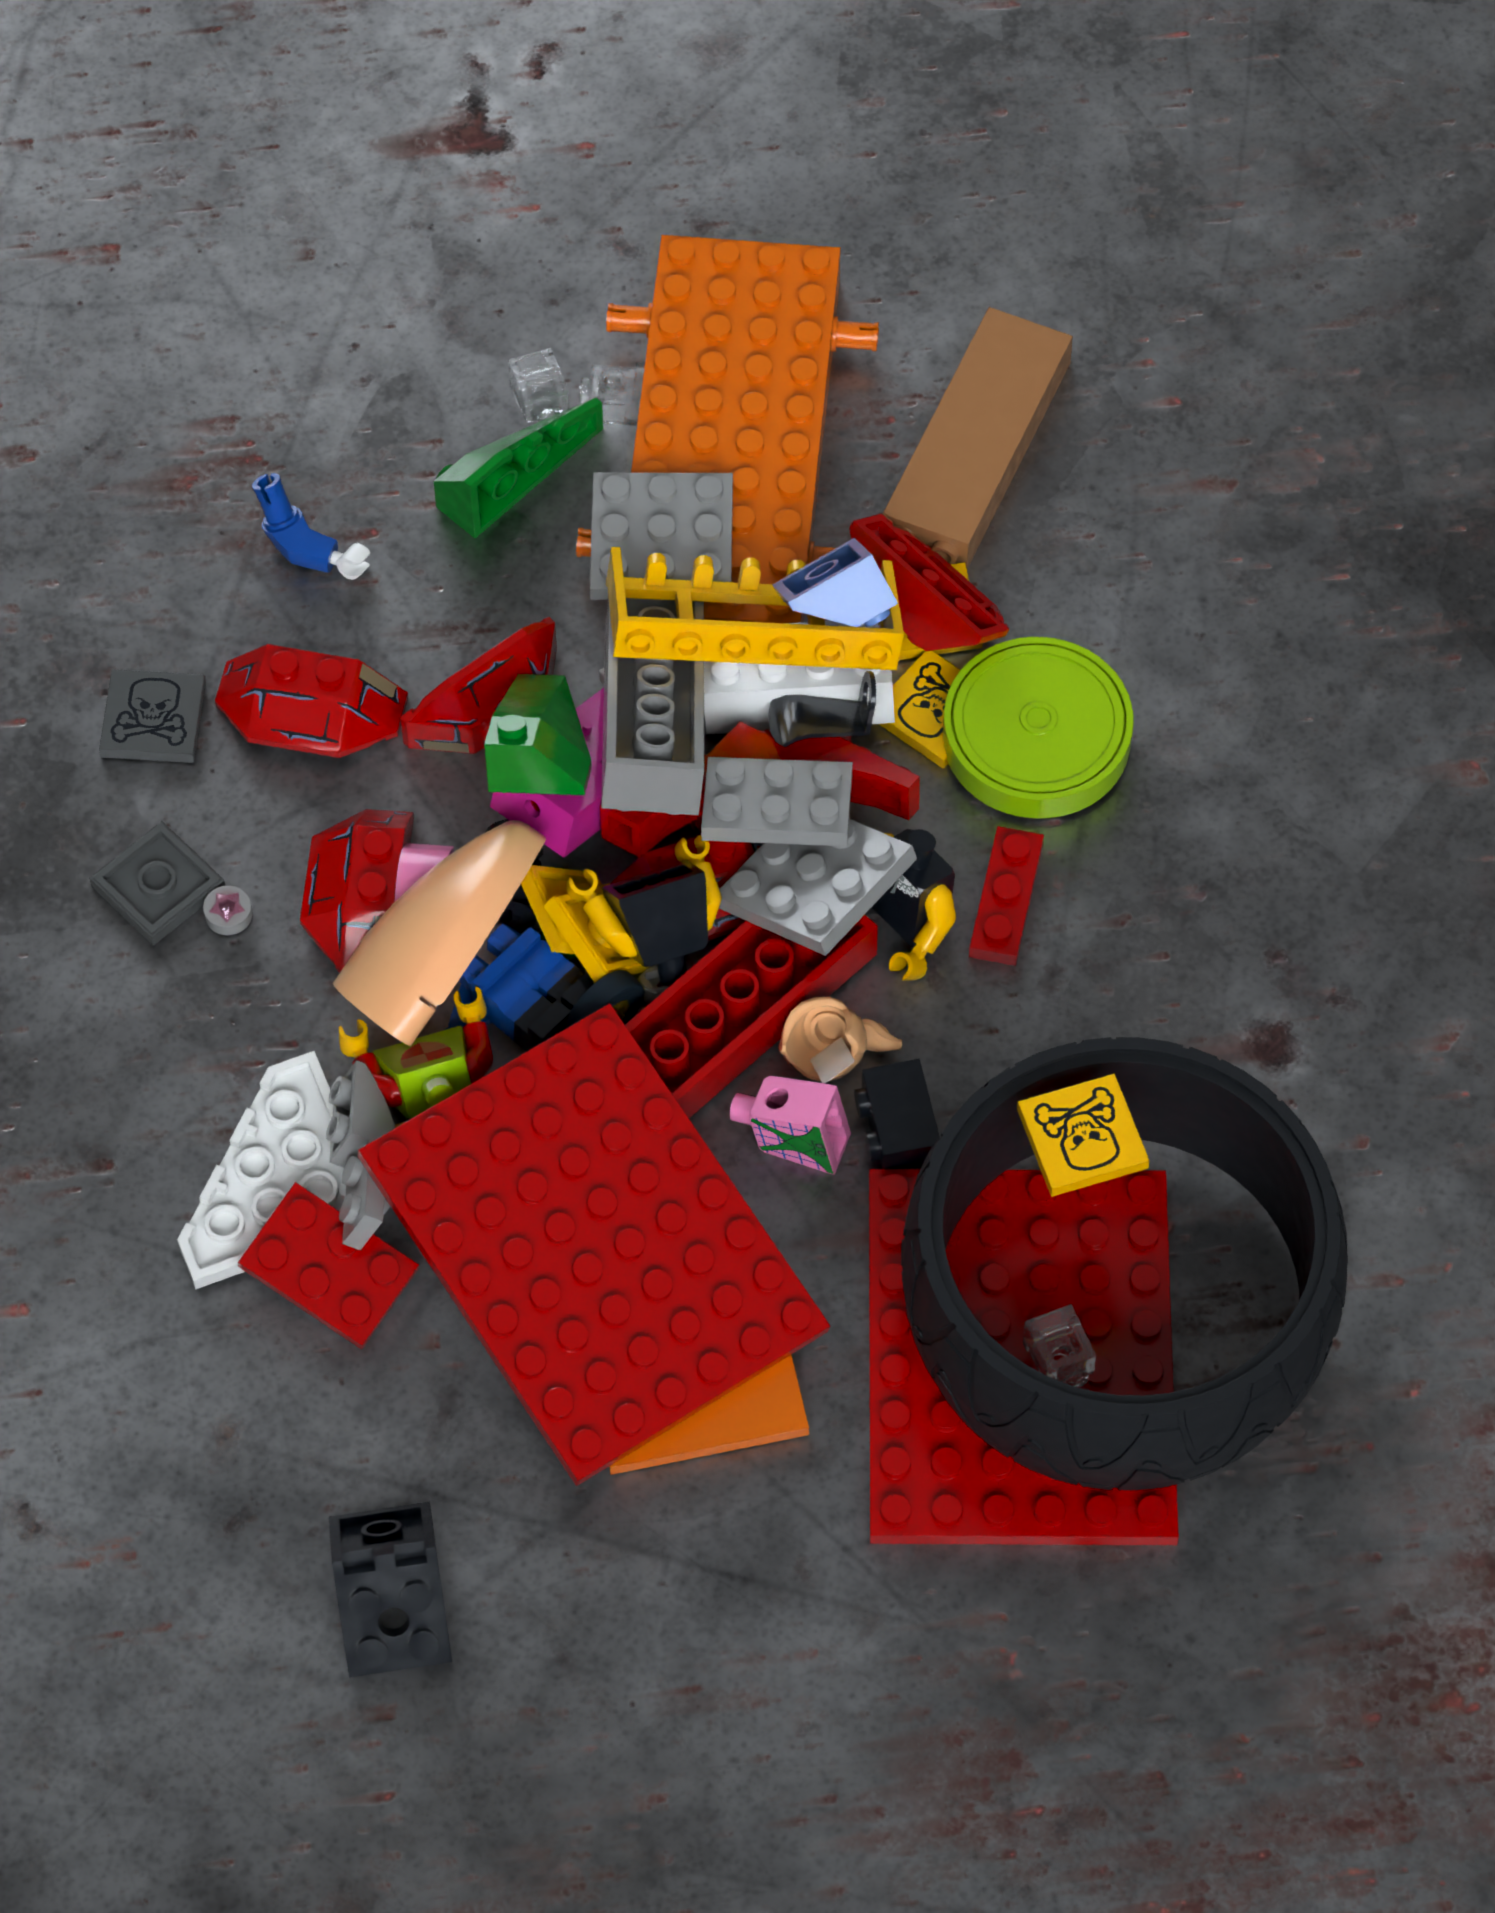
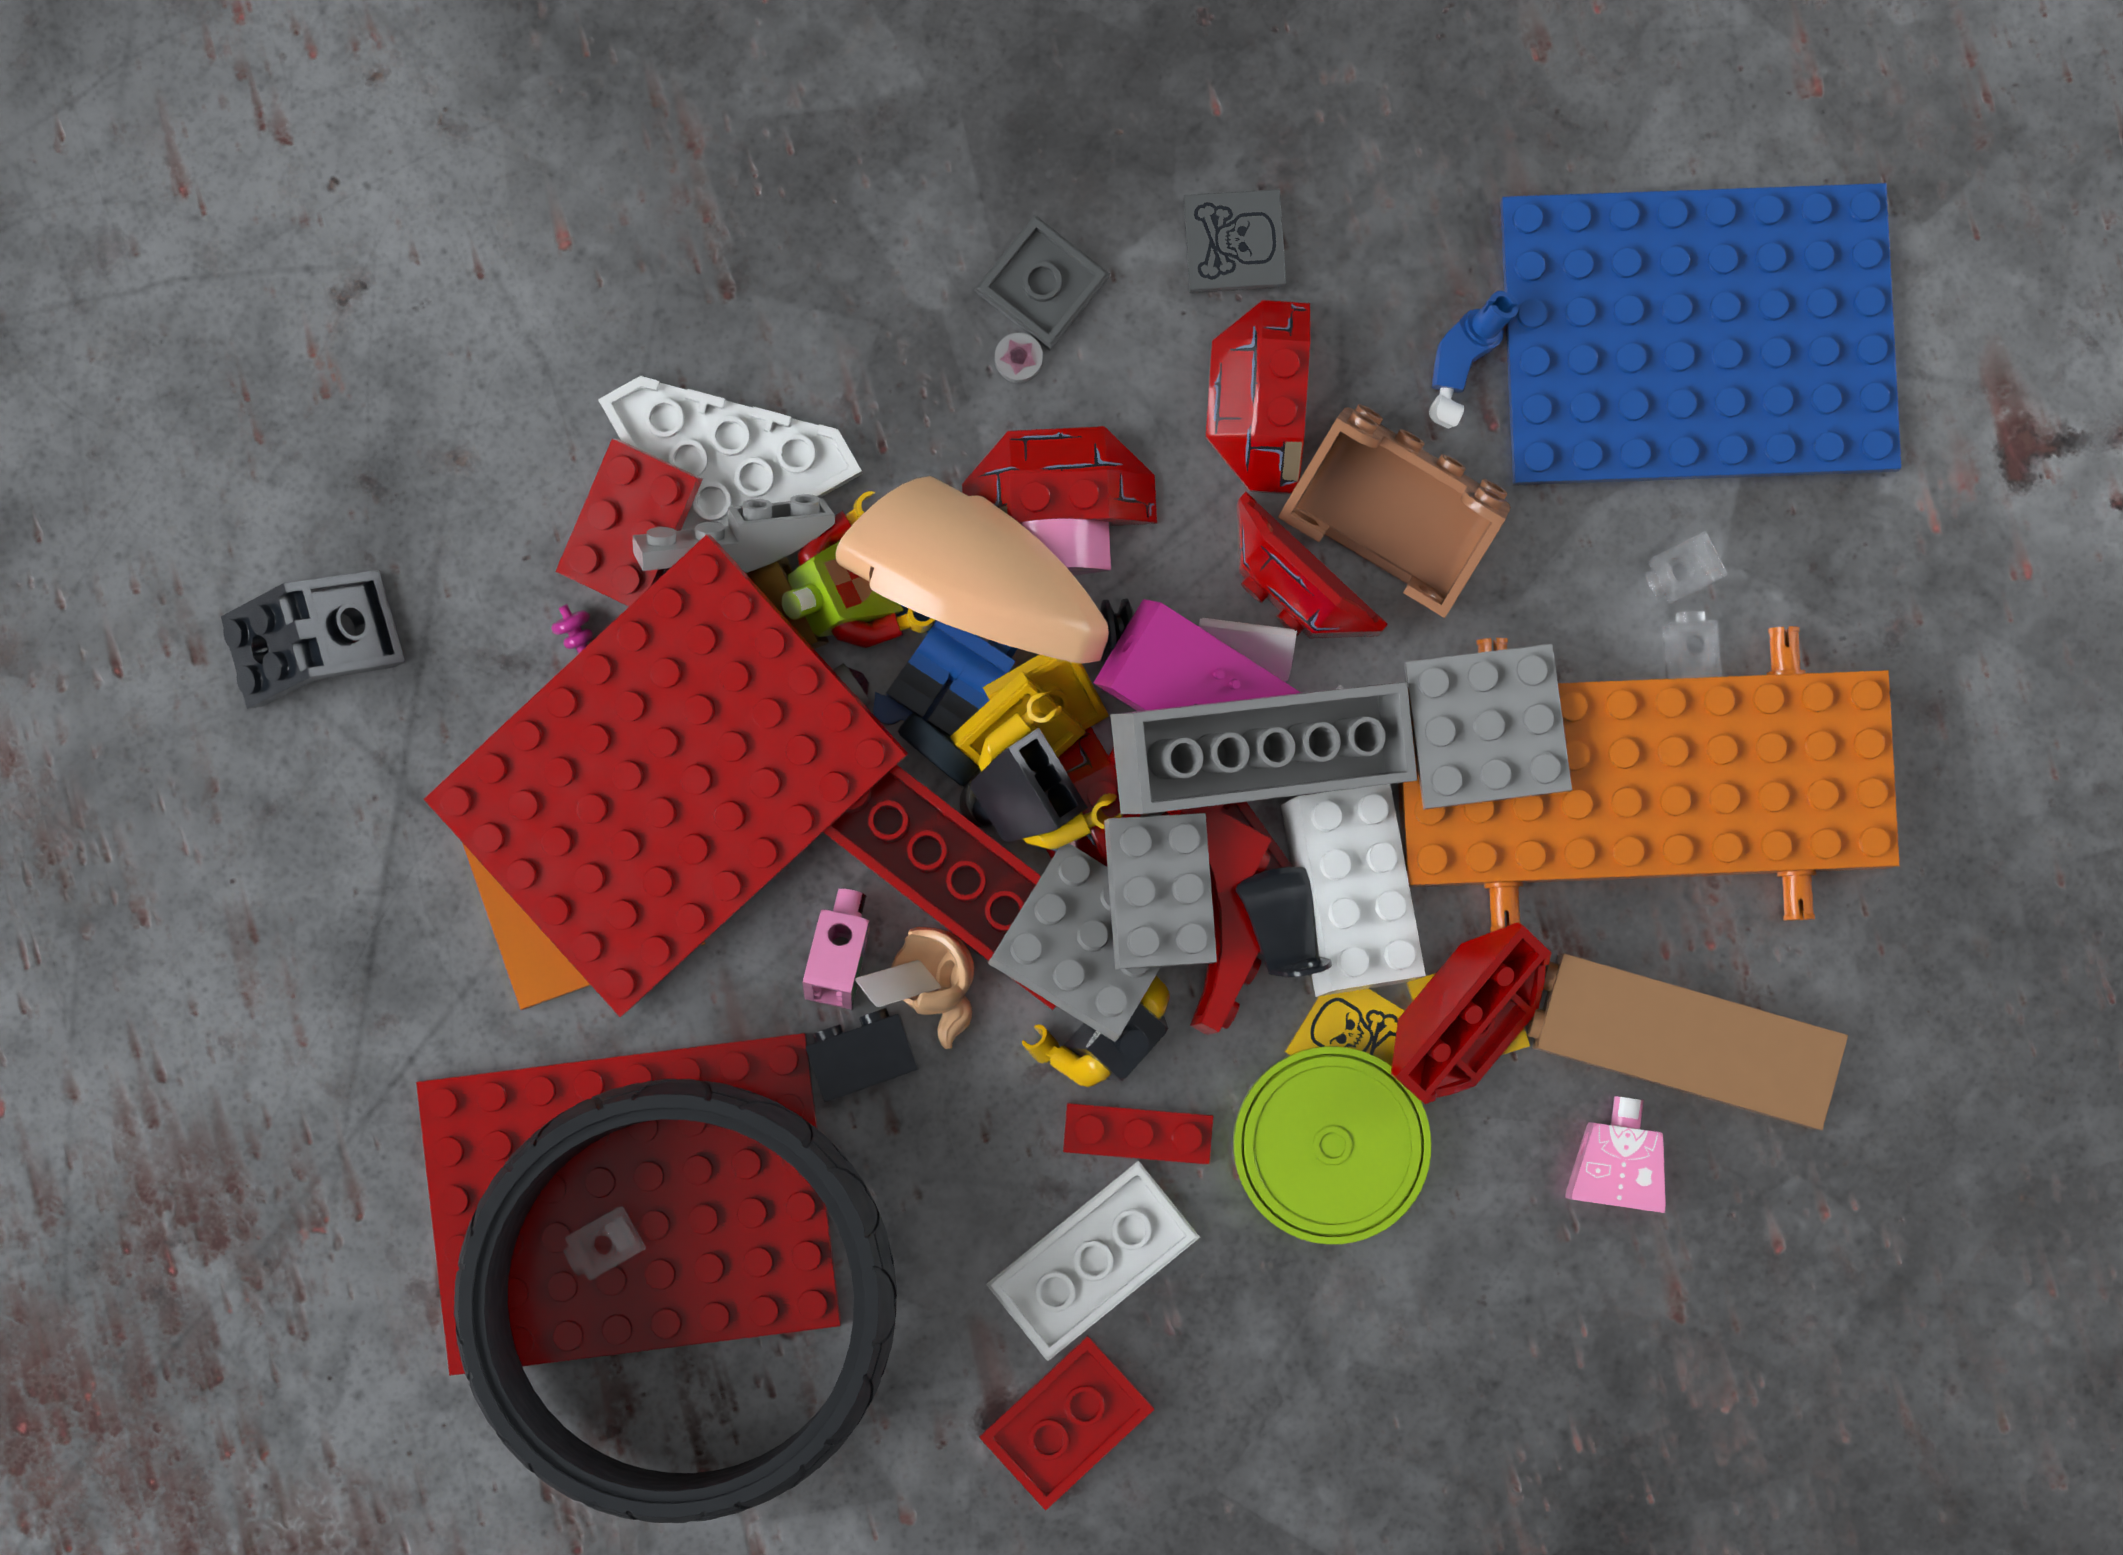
camera: 80 degrees right, 25 degrees up
green wedge [433,397,604,538] -> none
green wedge [484,674,592,795] -> none
yellow window [606,547,904,670] -> none
slope [772,538,898,627] -> none
yellow tile [1017,1073,1150,1197] -> none
none -> dark pink hair [551,604,593,653]
none -> red plate [979,1335,1155,1511]
none -> white tile [986,1160,1200,1361]
none -> nougat windscreen [1278,404,1511,618]
none -> blue plate [1500,183,1902,485]
none -> bright pink torso [1565,1096,1666,1213]

